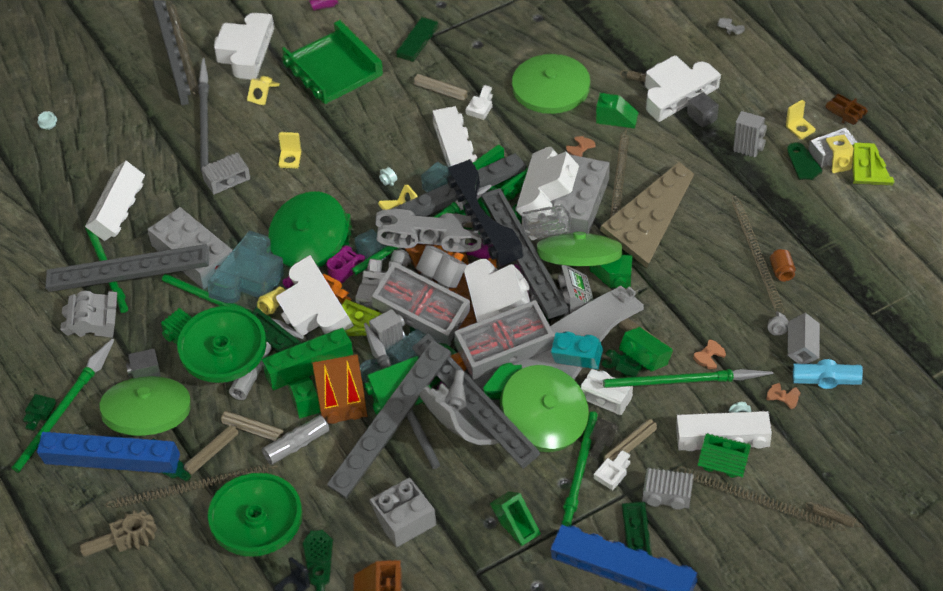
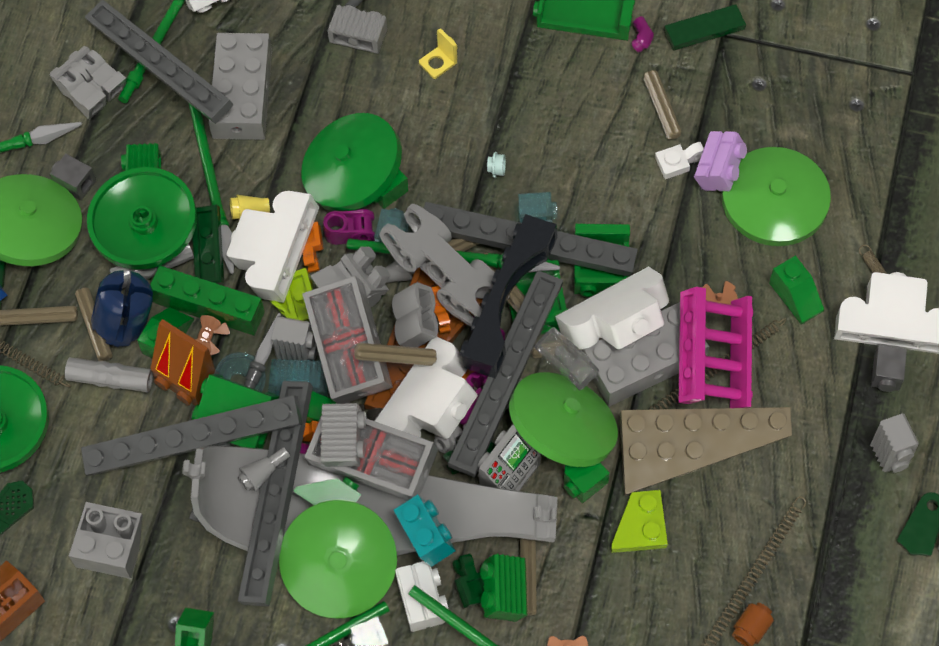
camera: 45 degrees right, 15 degrees up
clear light blue brick [208,230,283,304] -> none
light yellow bracket [378,185,418,210] -> none
white brick [433,106,477,167] -> none
none -> dark blue cylinder [91,270,153,347]
none -> light grey brick [320,403,366,467]
none -> dark tan axle [354,343,437,366]
none -> lime wing [611,490,668,553]
none -> magenta arm [632,16,654,52]
none -> dark pink fence [679,287,753,408]
none -> lavender brick [694,131,747,191]

